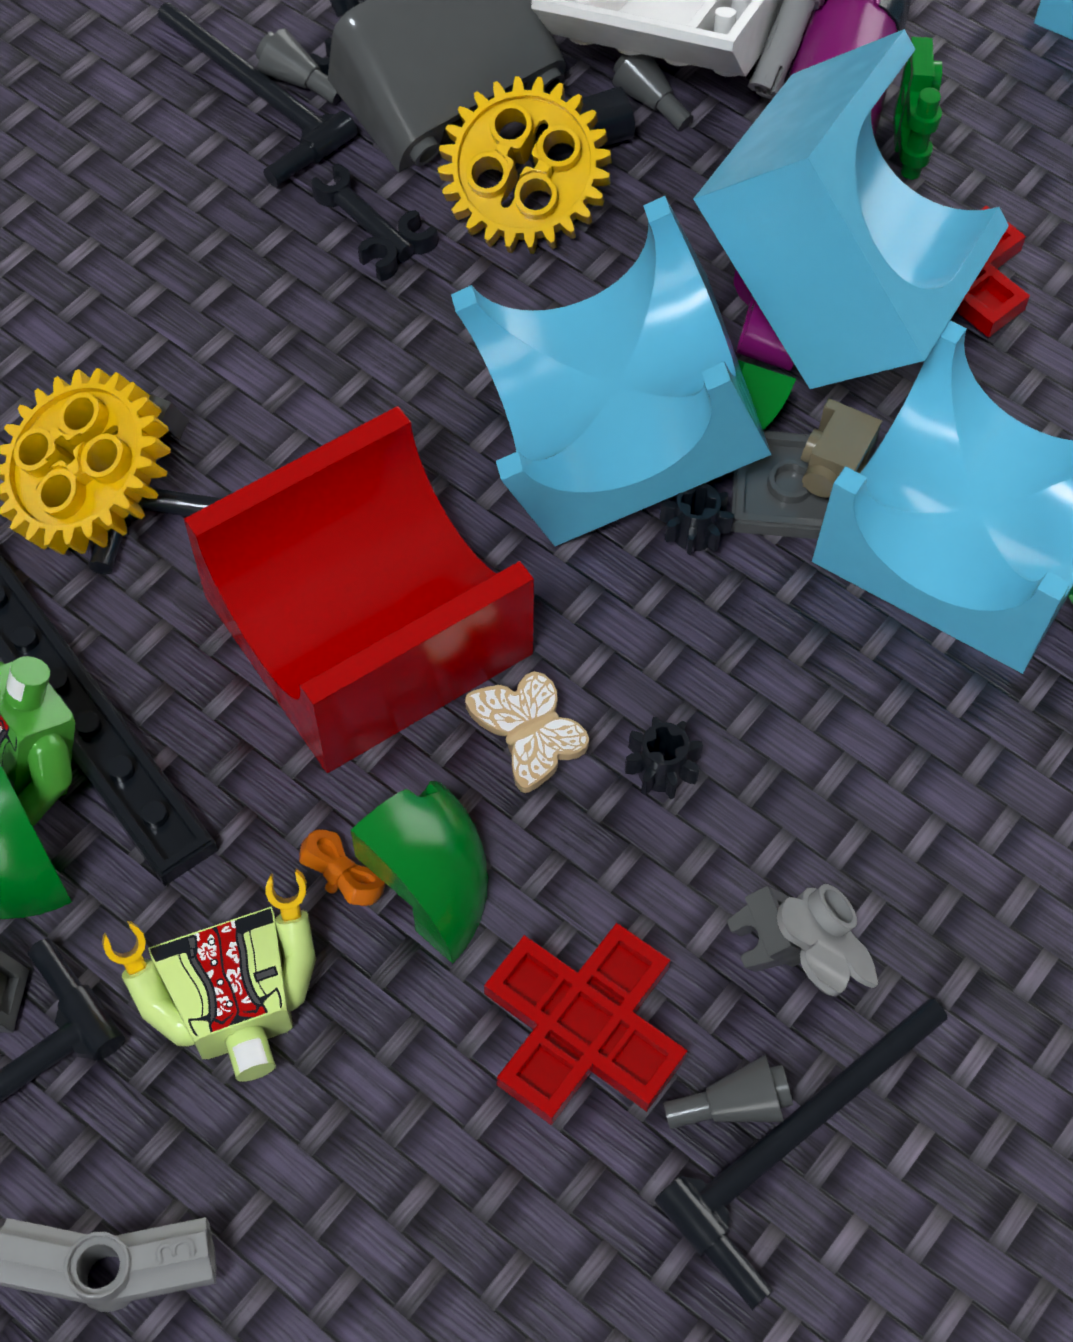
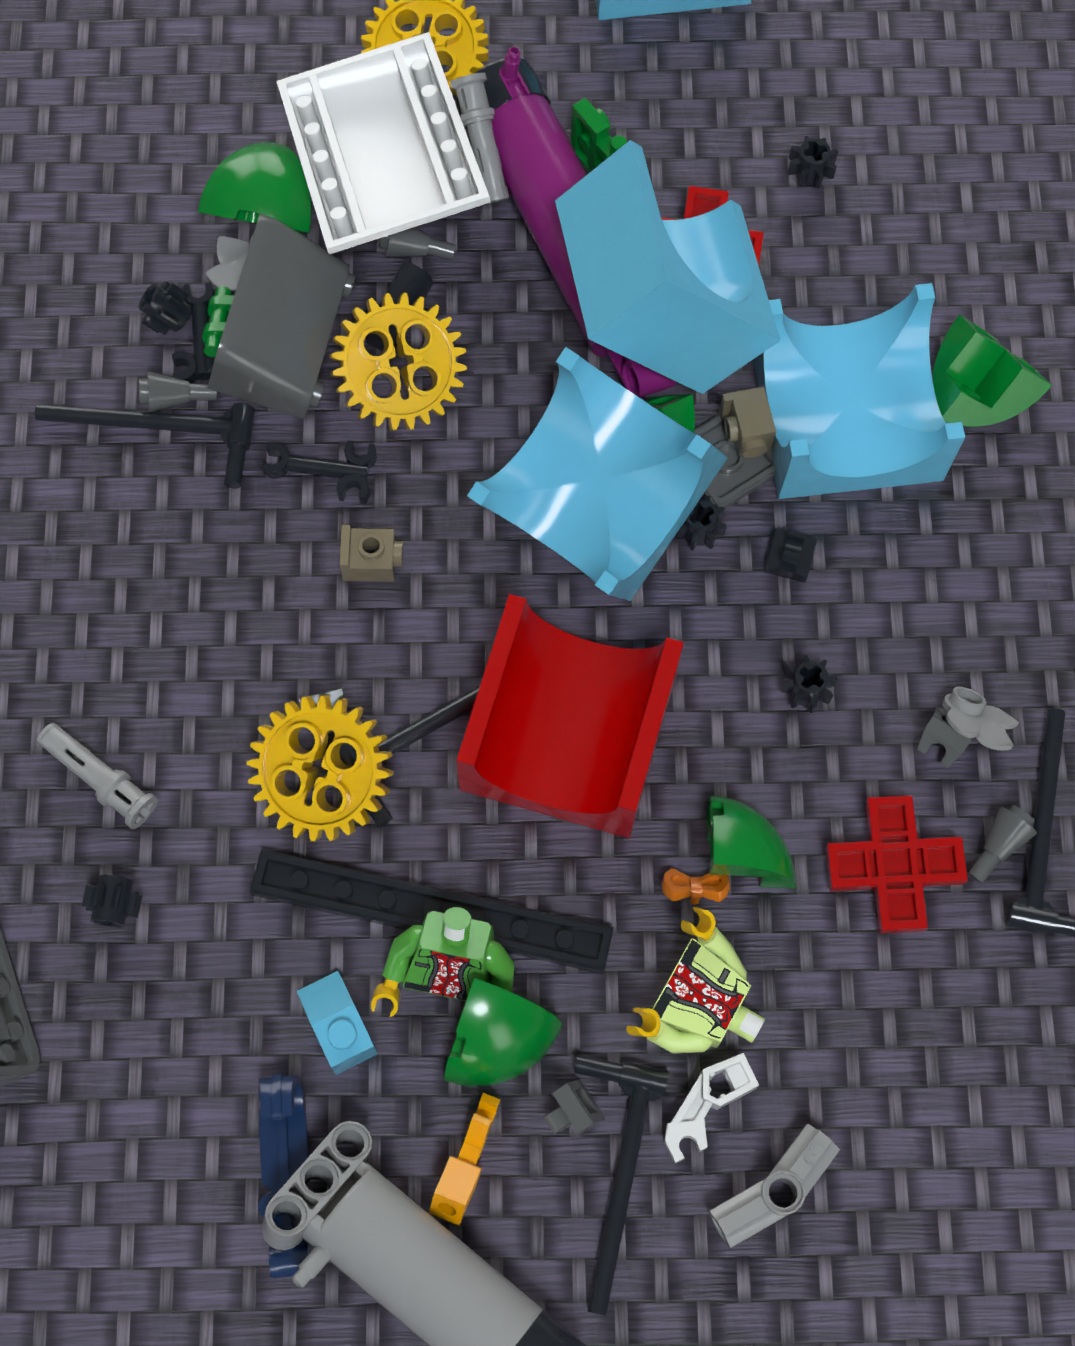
camera: 40 degrees left, 10 degrees up
tan animal [465,671,589,793] -> none
none -> dark tan brick [340,525,404,582]
none -> white piece [664,1053,759,1164]
none -> black tile [764,528,817,583]

